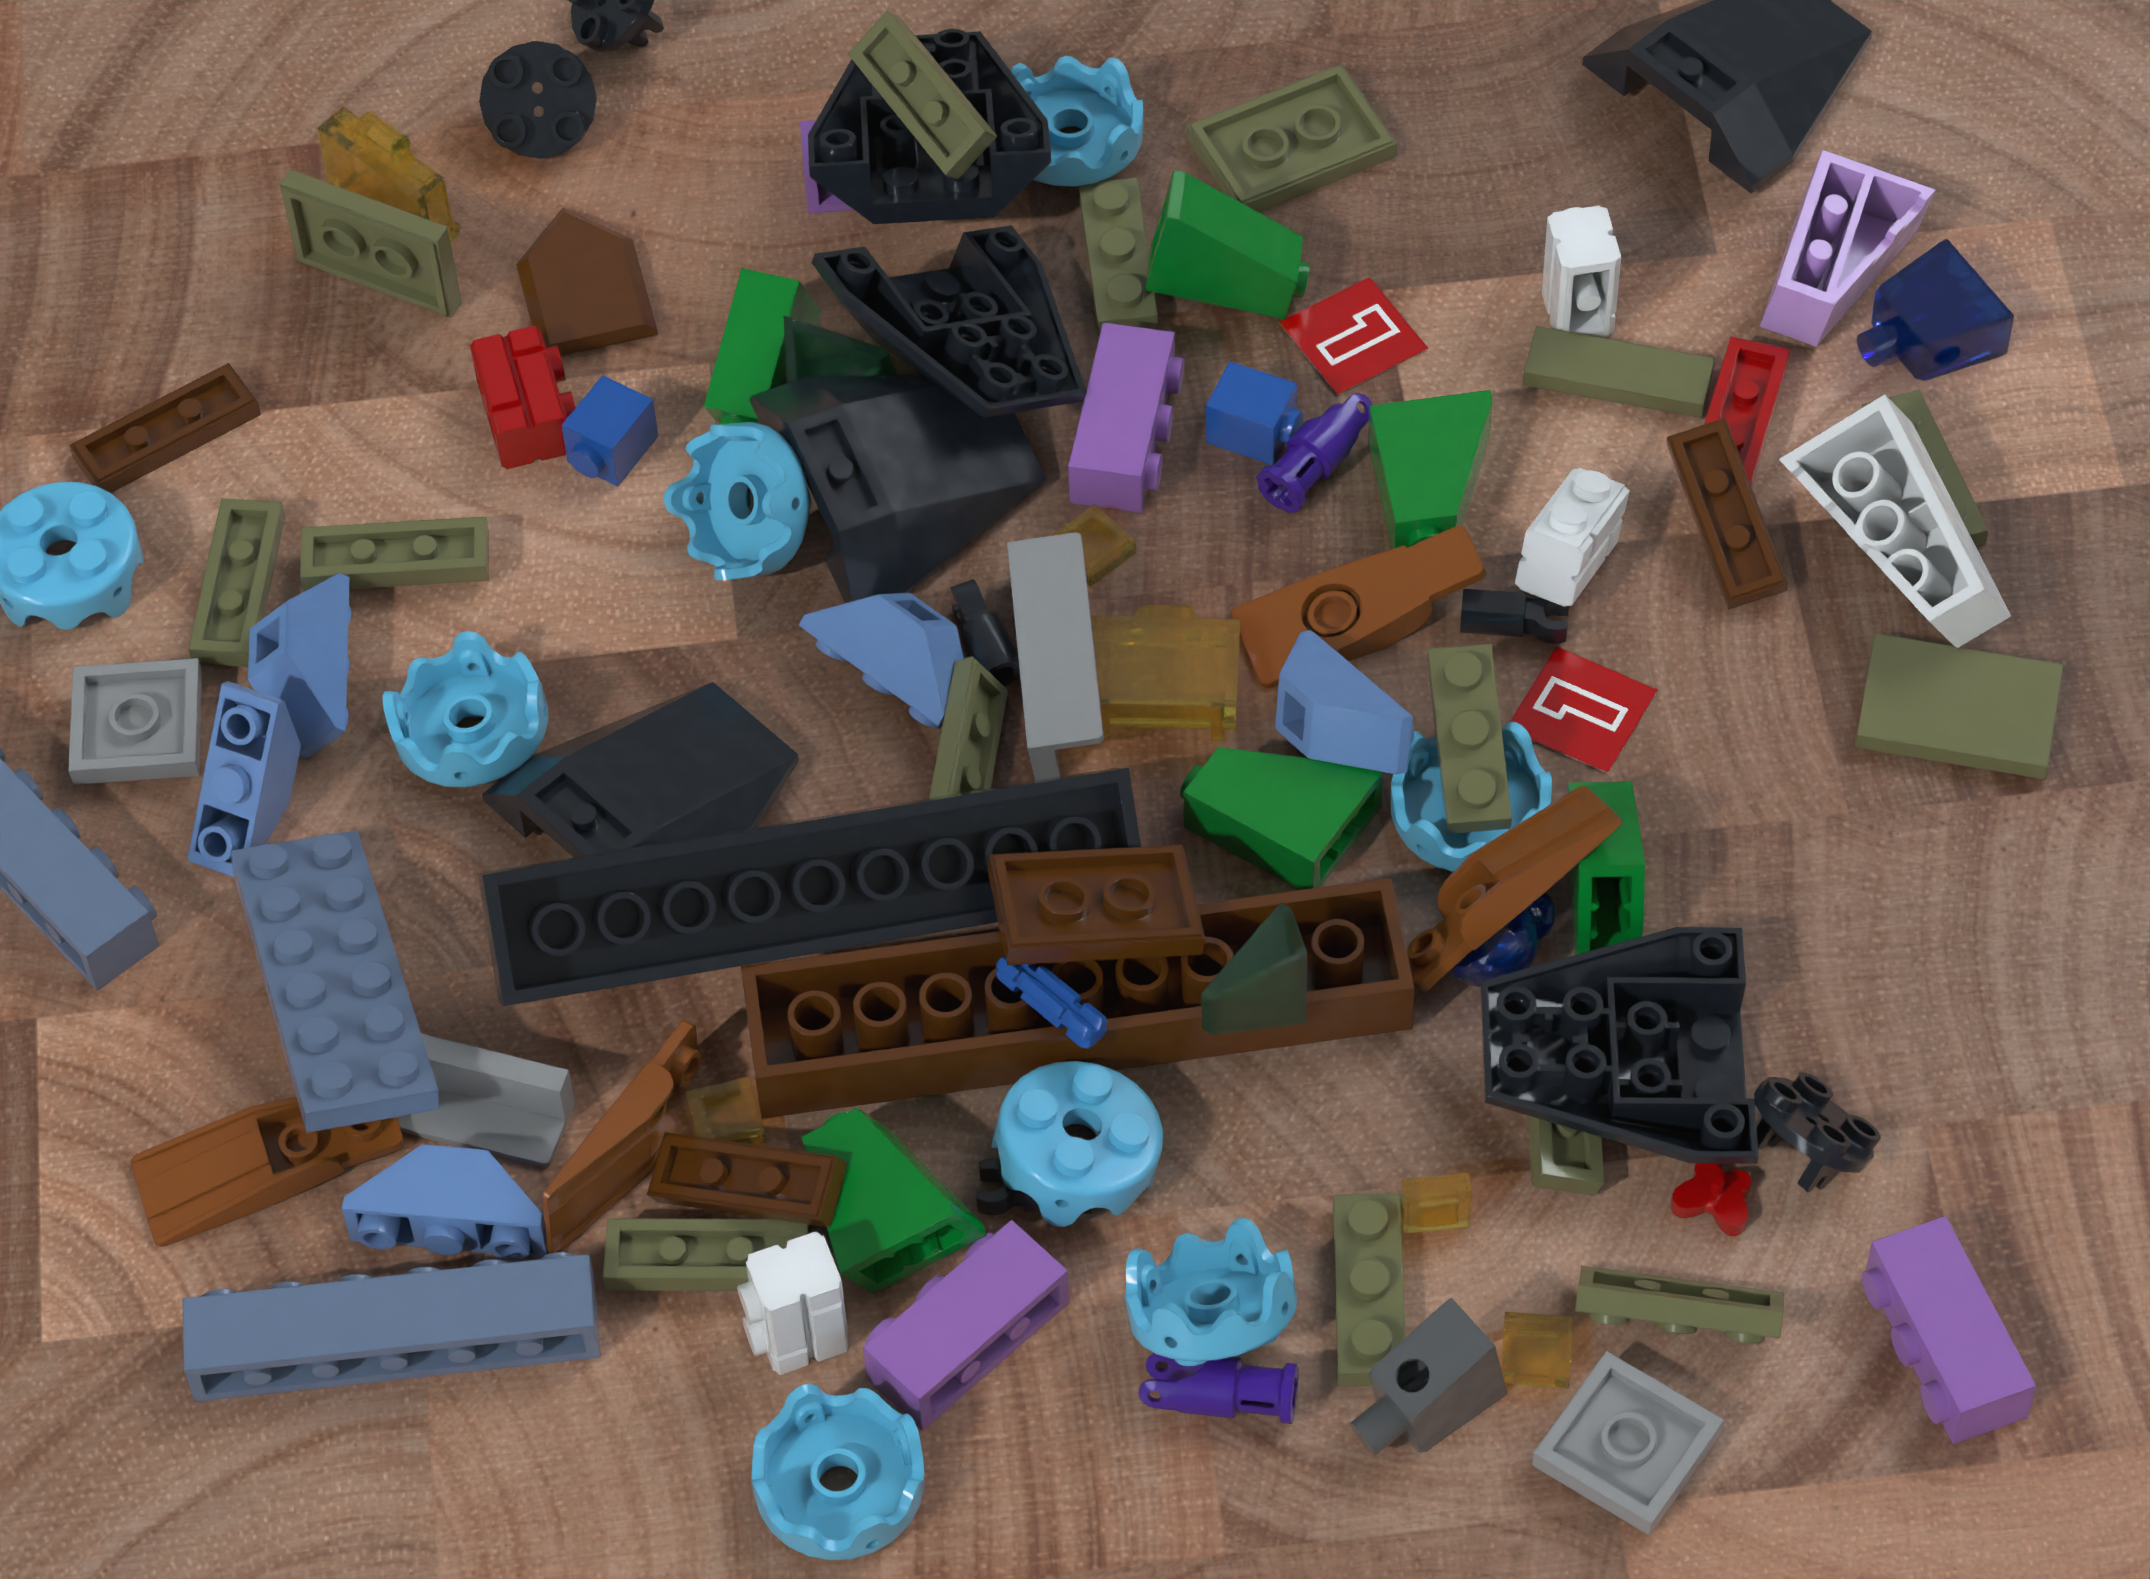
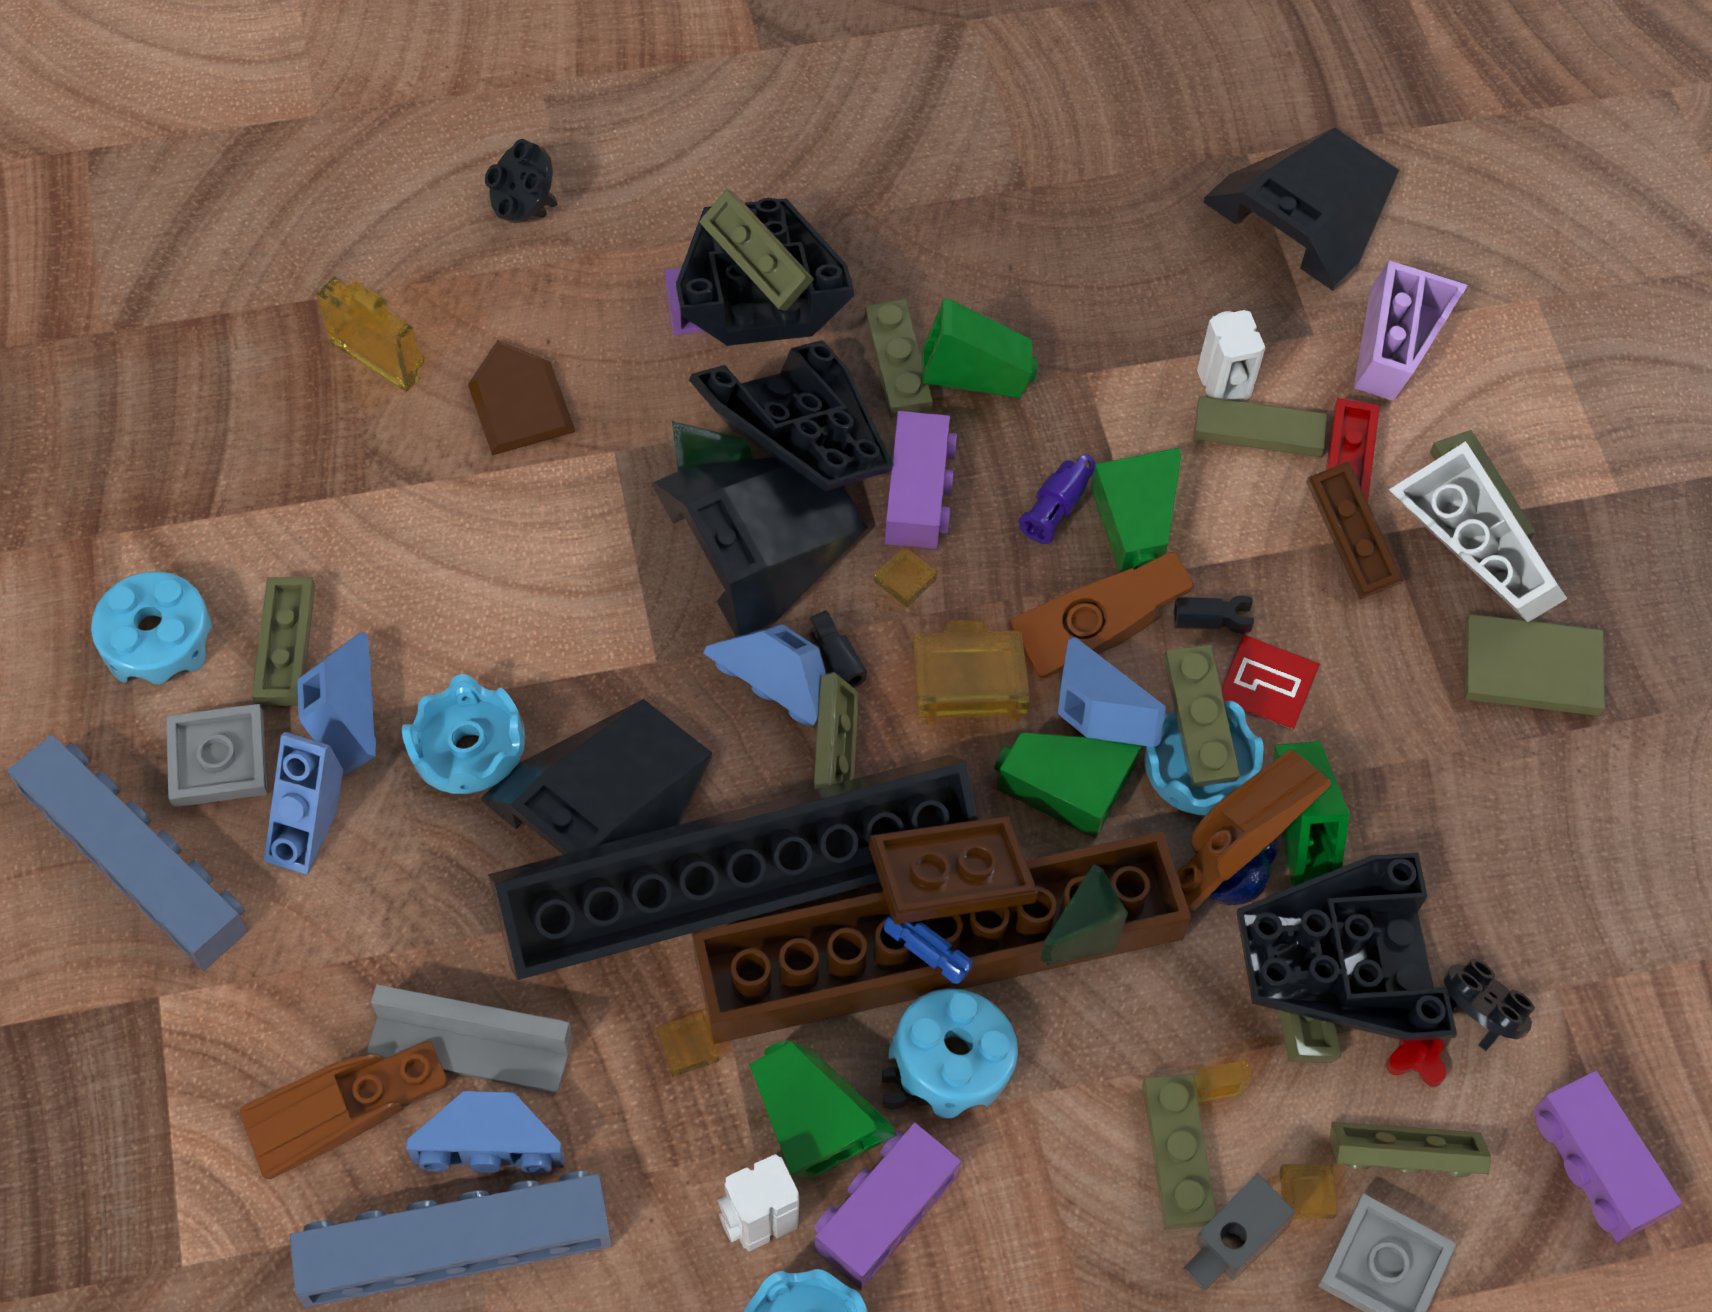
camera: 10 degrees left, 5 degrees up
reddish brown tile [69,363,261,493] -> none
sand blue plate [231,830,439,1133] -> none
olive tile [280,169,462,317] -> none
olive plate [300,517,489,591] -> none
red brick [470,325,576,469] -> none
black plate [479,41,597,159] -> none
dark orange piece [542,1019,701,1253] -> none
blue brick [561,375,658,486] -> none
olive plate [603,1218,810,1291] -> none
reddish brown tile [647,1132,847,1228] -> none
medium azure plate [663,422,811,581] -> none
green slope [704,268,822,424] -> none
light grey panel [1007,532,1104,781] -> none
medium azure plate [1010,56,1144,186] -> none
medium azure plate [1124,1218,1298,1366] -> none
dark purple piece [1138,1353,1299,1424] -> none
olive tile [1186,64,1397,212] -> none
blue brick [1206,361,1304,465] -> none
red sticker [1279,277,1429,395] -> none
white brick [1515,467,1630,607] -> none
clear blue torso [1857,239,2014,381] -> none

